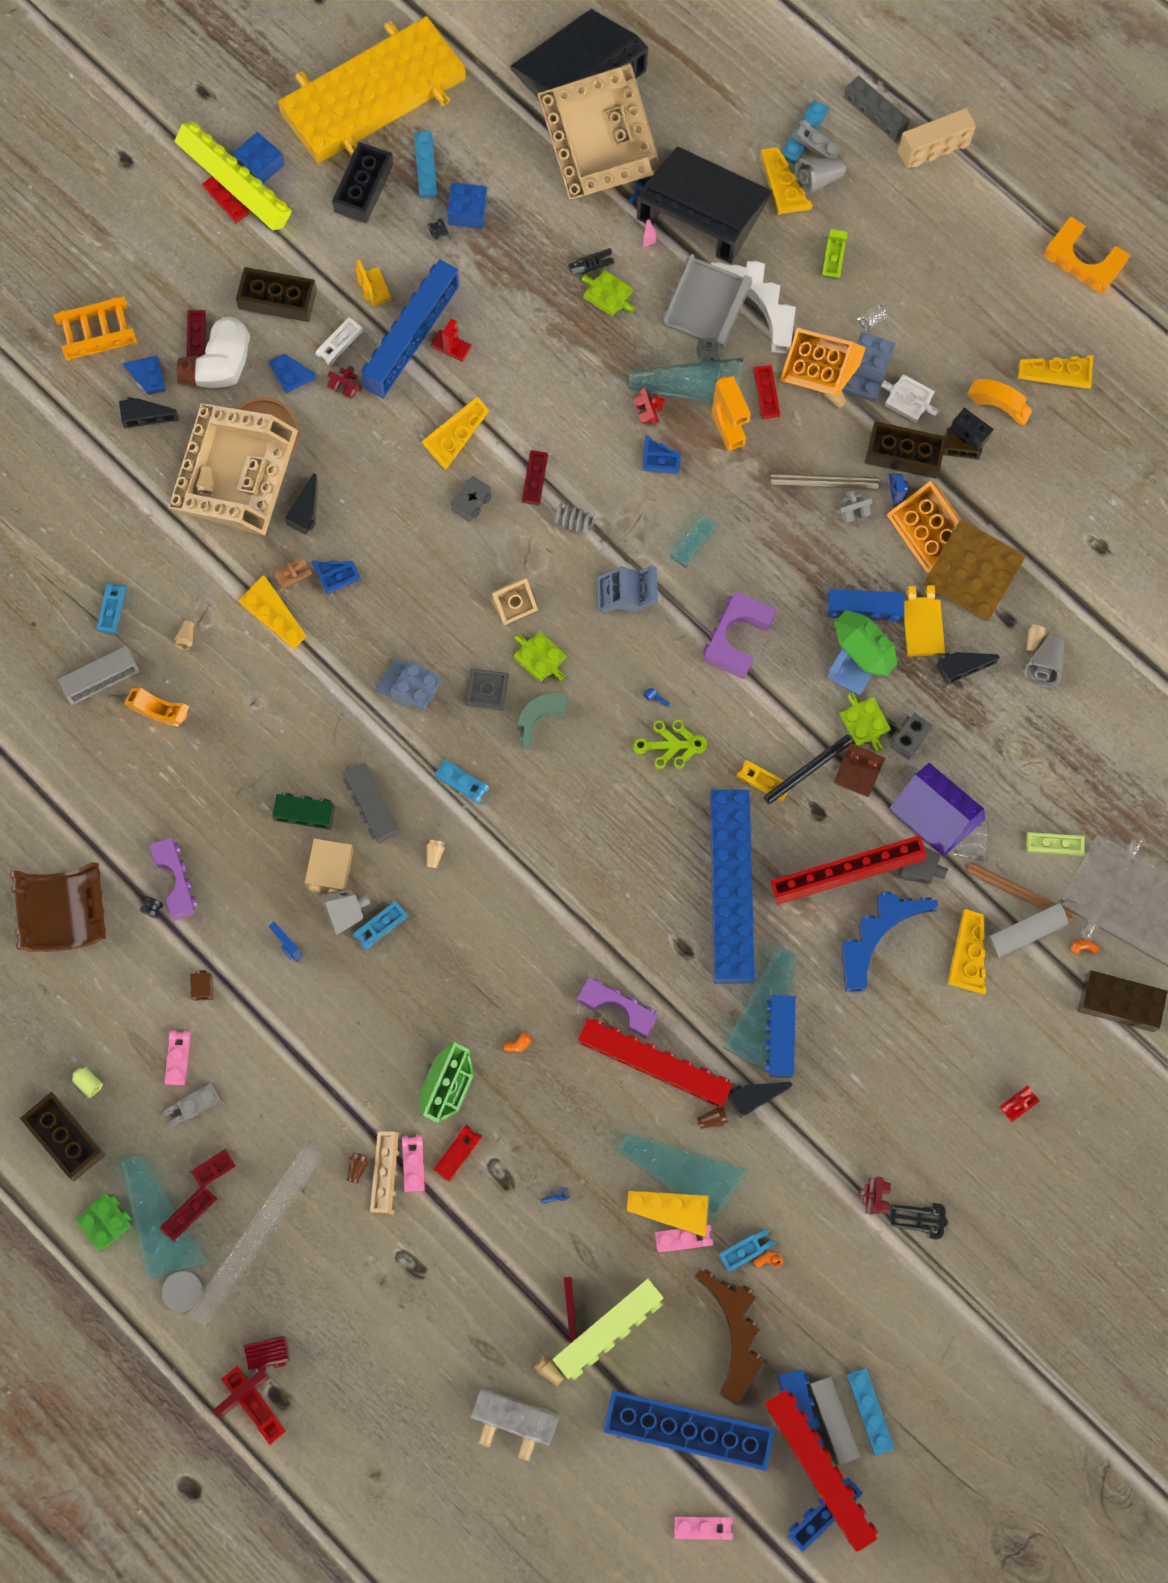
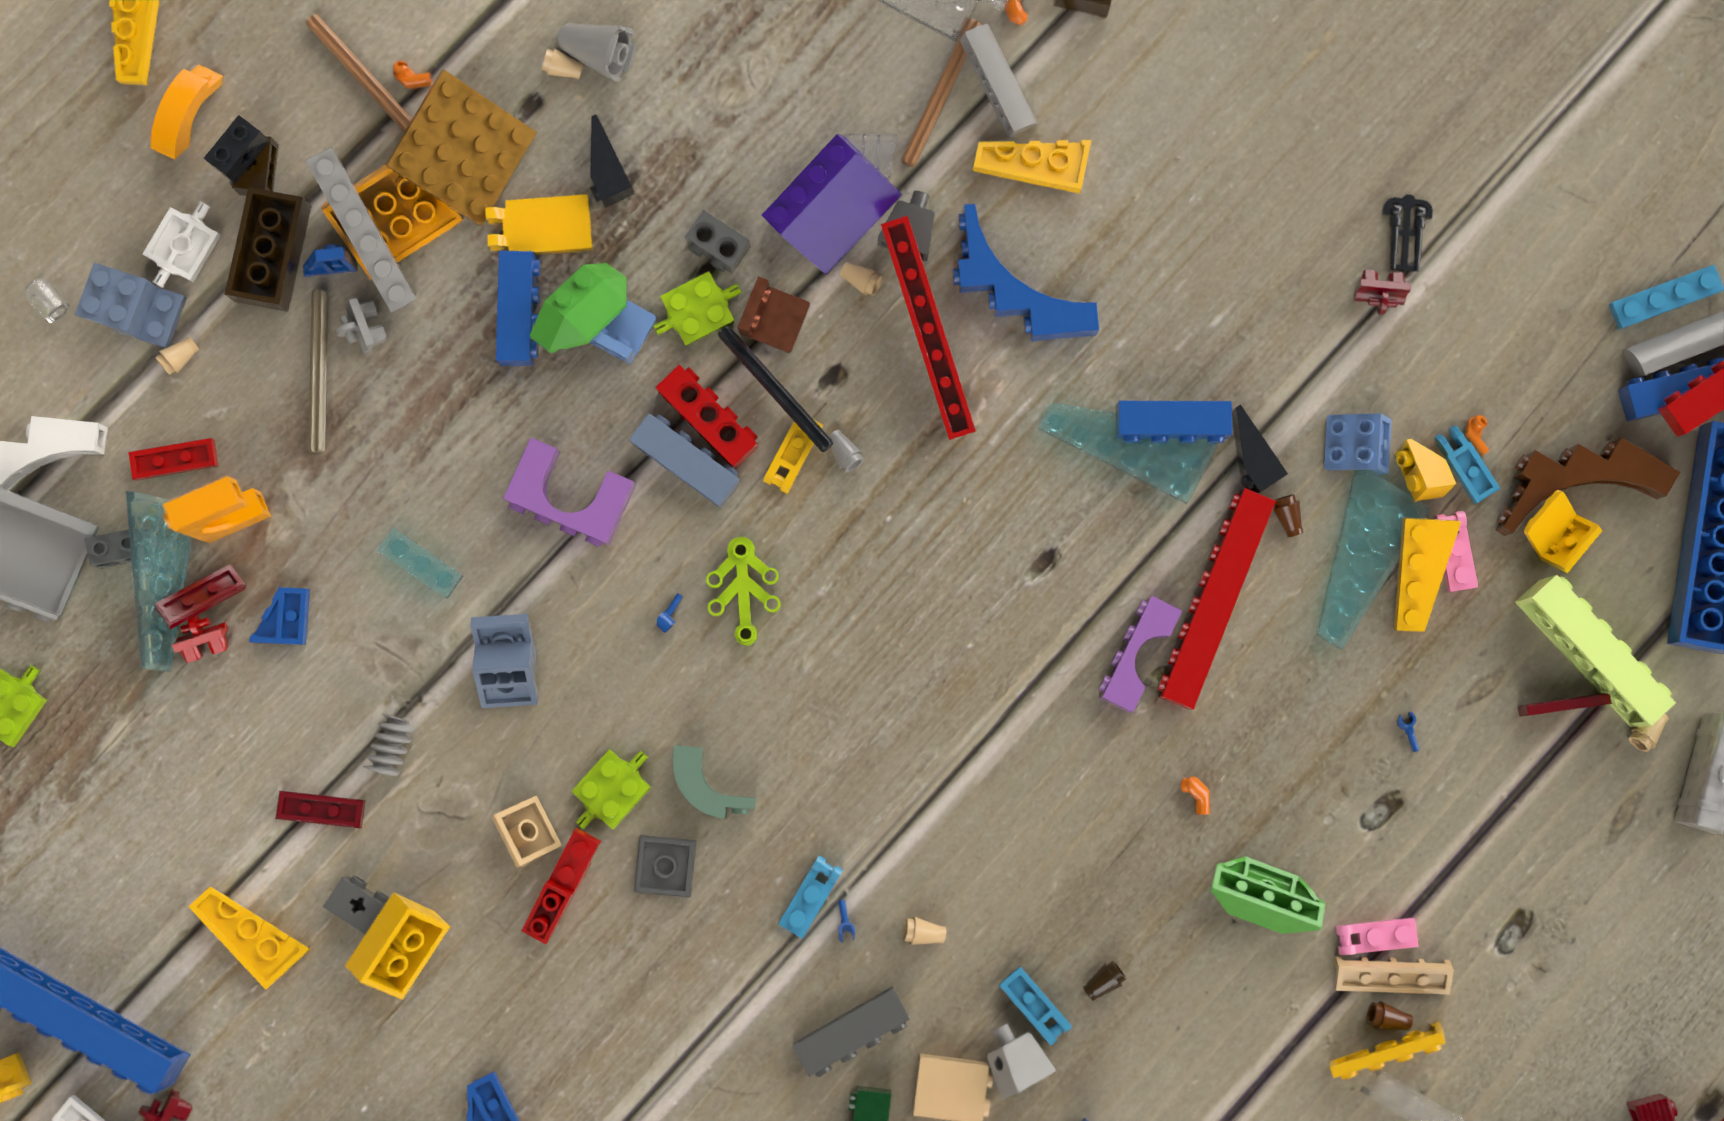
camera: 90 degrees left, 10 degrees up
sand blue bracket [376,658,443,711] -> none
red bracket [431,319,472,362] -> none
red plate [433,1124,483,1182] -> none
blue brick [710,790,755,984] -> none
light orange slope [780,328,866,396] -> none
red hips [999,1085,1040,1123] -> none
yellowish green tile [1026,832,1085,856] -> none
none -> dark red tile [154,564,246,629]
none -> light grey brick [305,147,416,312]
none -> medium nougat axle [306,14,412,132]
none -> yellow brick [345,892,450,1000]
none -> orange arm [393,61,432,89]
none -> red slope [521,828,601,945]
none -> sand blue brick [629,413,741,509]
none -> red brick [655,364,759,470]
none -> light grey cone [829,430,864,472]
none -> blue hand [838,900,855,943]
none -> tan cone [840,262,883,296]
none -> dark brown cone [1083,961,1127,1001]
none -> medium blue bracket [1324,413,1392,474]
none -> yellow wing [1330,1021,1446,1080]
none -> yellow slope [1394,439,1456,502]
none -> yellow bracket [1524,490,1602,573]

